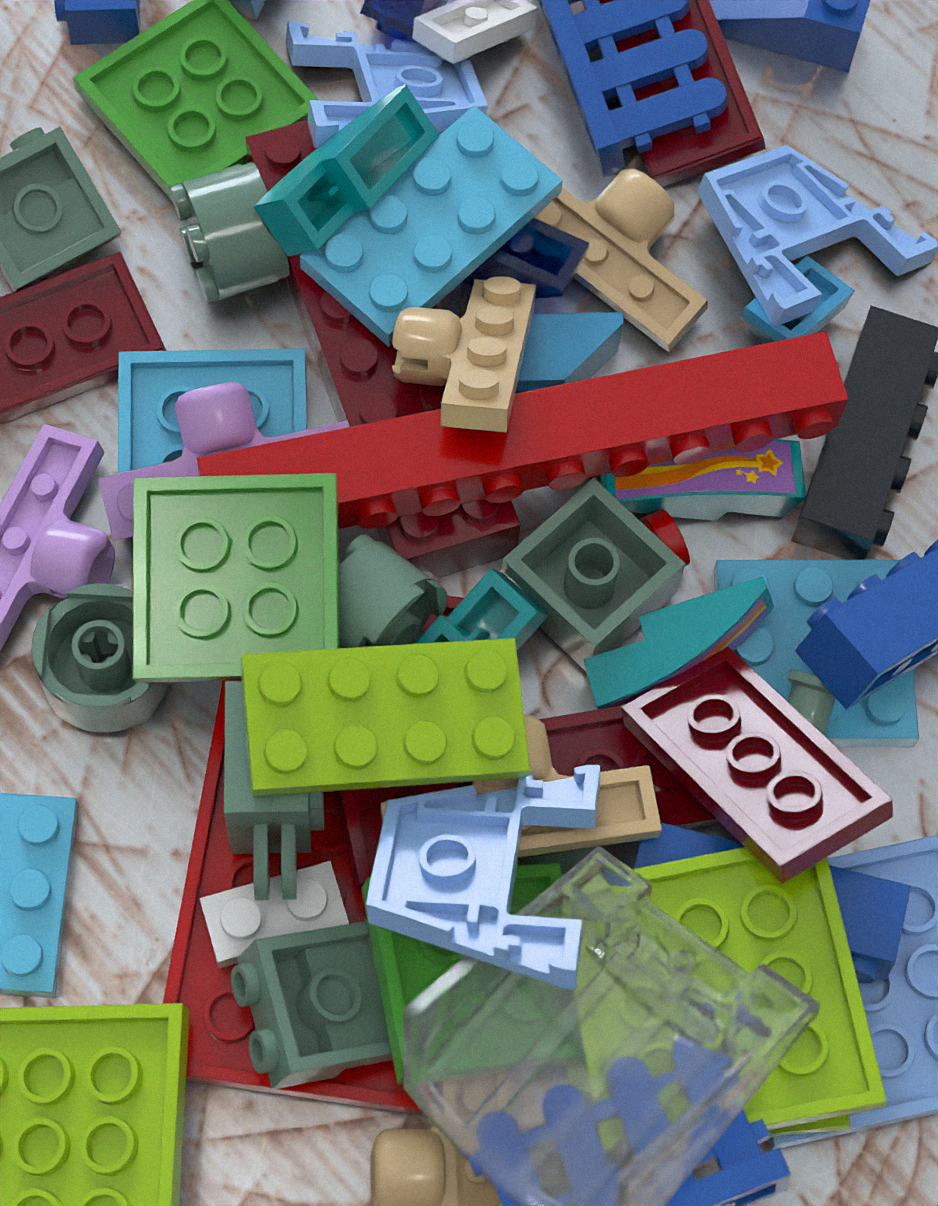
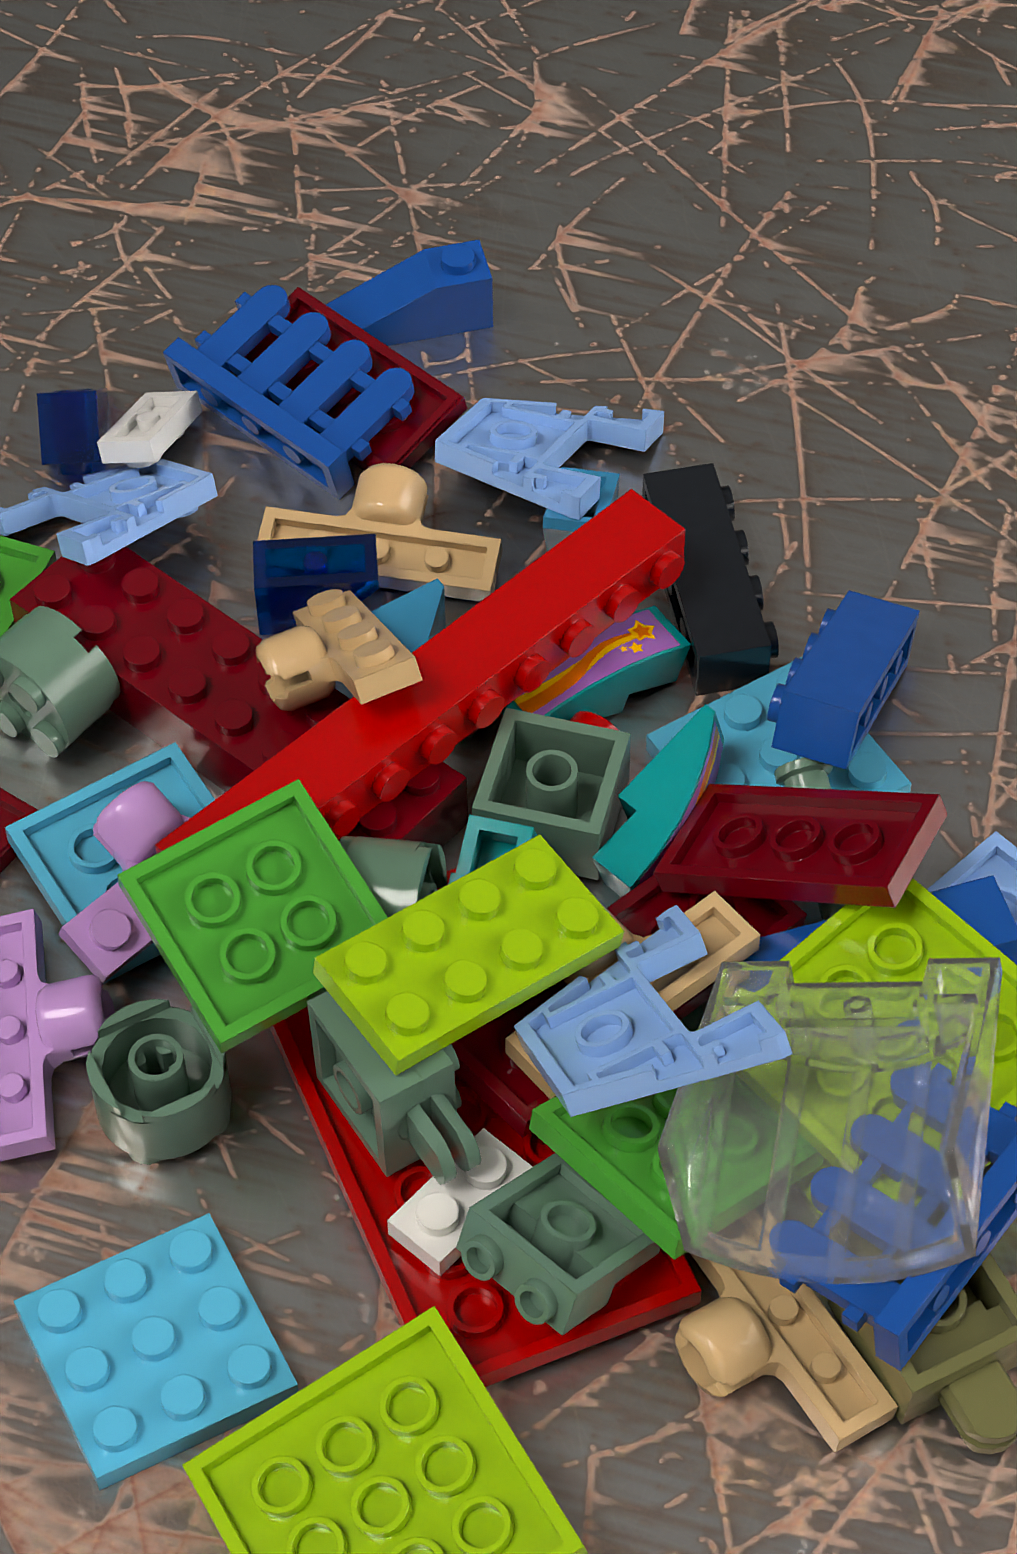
camera: 25 degrees left, 15 degrees down
teal slope [253,85,439,256] -> none
medium azure plate [300,105,563,347] -> none

